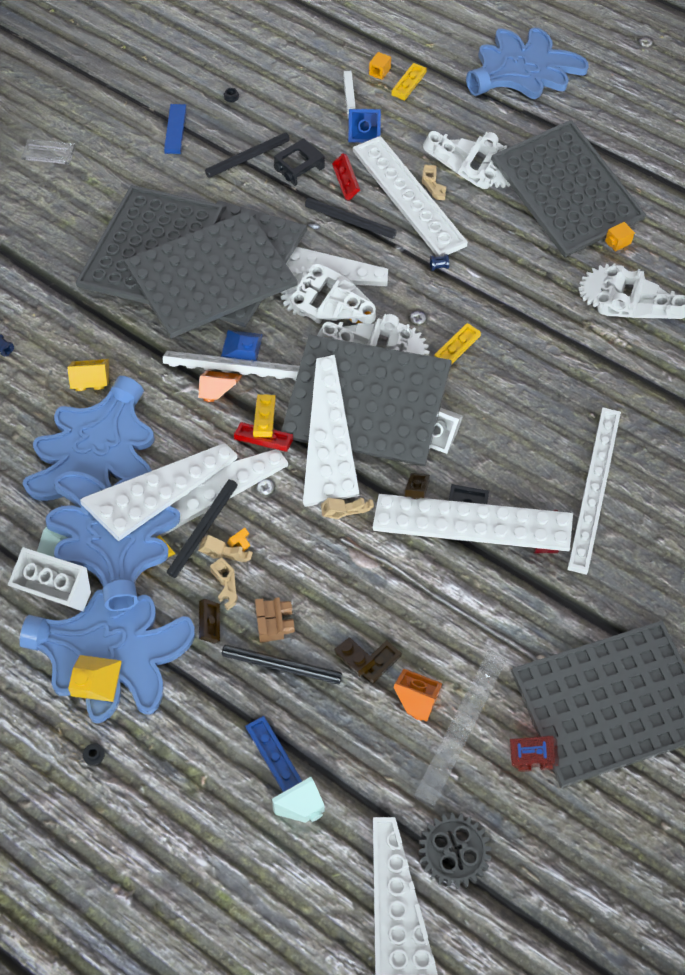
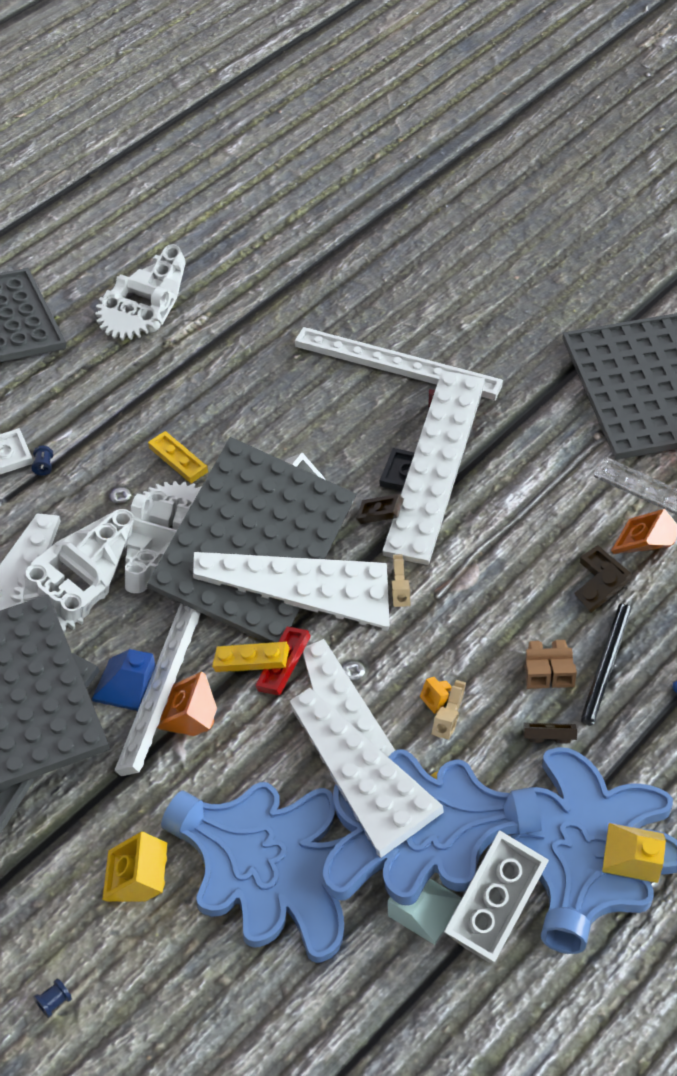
camera: 80 degrees left, 10 degrees down
black axle [166,479,238,578] -> none
tan piece [210,557,238,611] -> none
light orange brick [605,222,635,252] -> none

